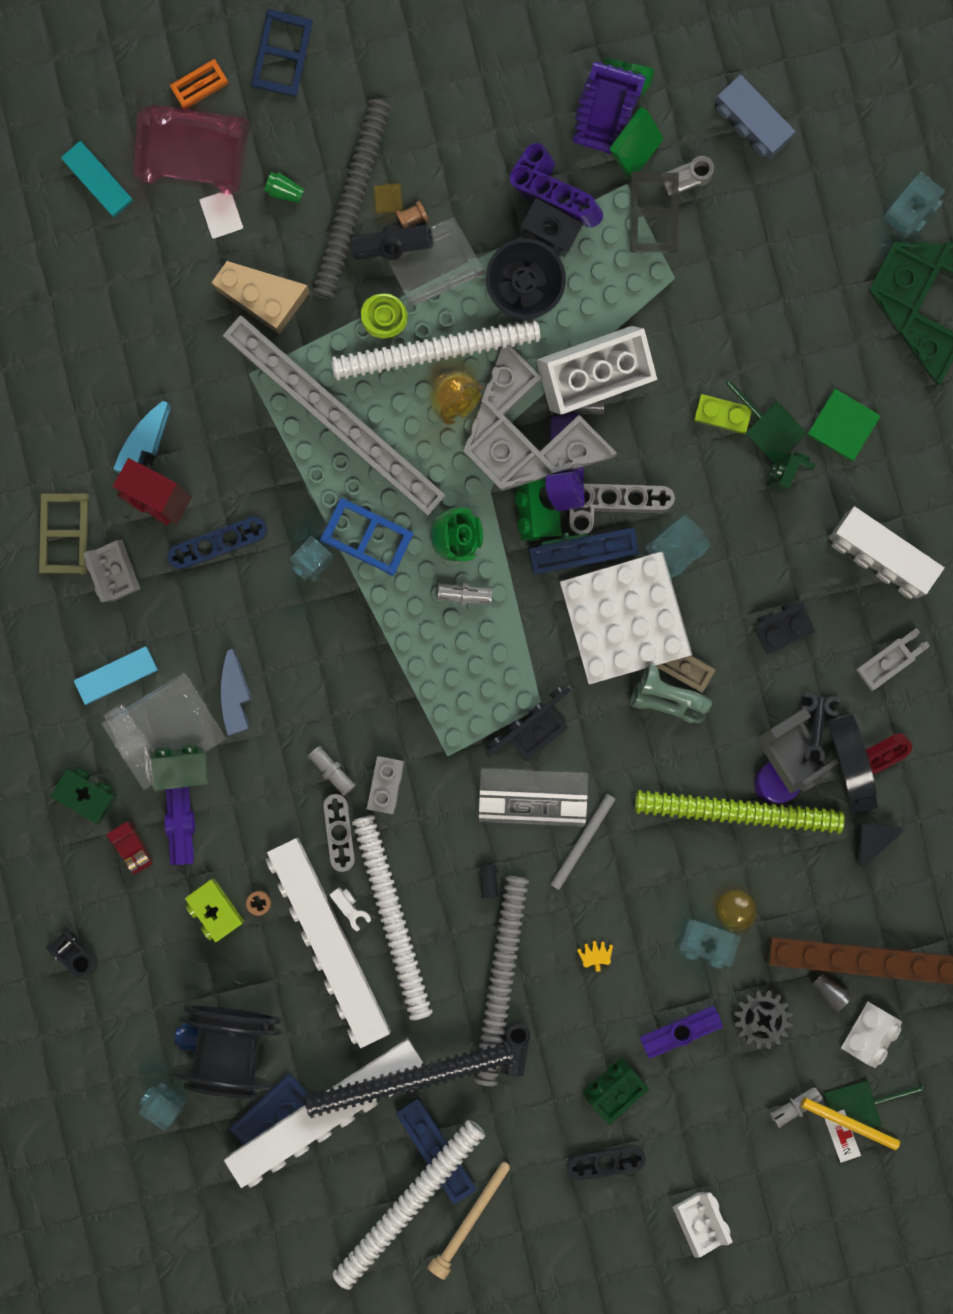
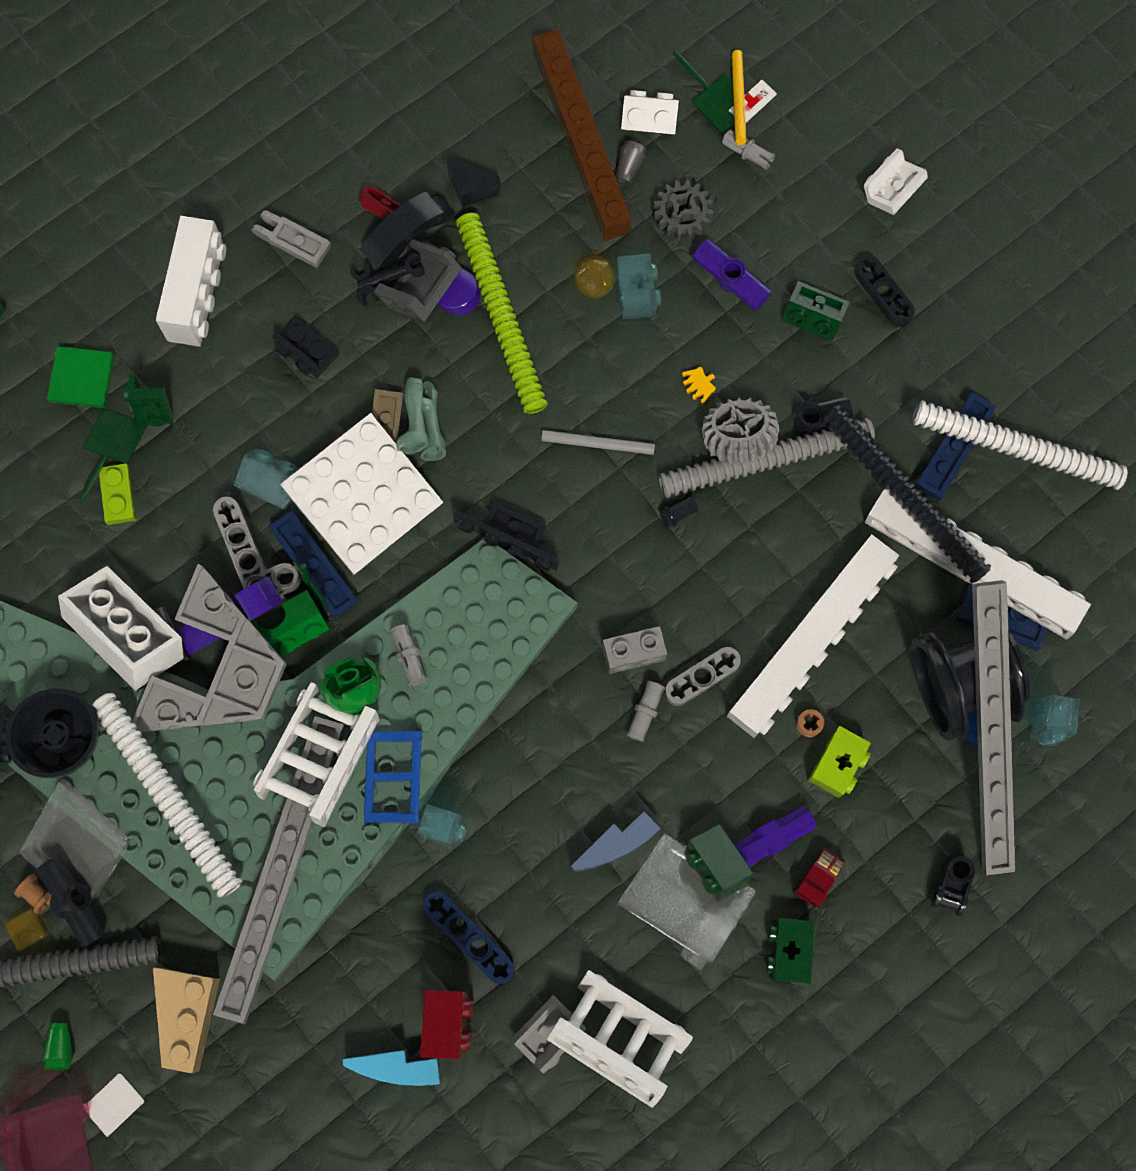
camera: 125 degrees left, 10 degrees down
olive window [39,493,89,575] -> none
medium azure tile [74,646,159,705] -> none
white plate [330,887,371,931] -> none
white piece [352,815,433,1021] -> none
lime piece [361,293,408,338] -> none
tan piece [427,1162,510,1280] -> none
clear yellow cylinder [430,371,484,425] -> none
clear slope [479,768,588,827] -> none
none -> white fence [253,682,379,827]
none -> white fence [547,970,693,1108]
none -> light grey gear [702,397,779,465]
none -> light grey plate [972,580,1015,876]

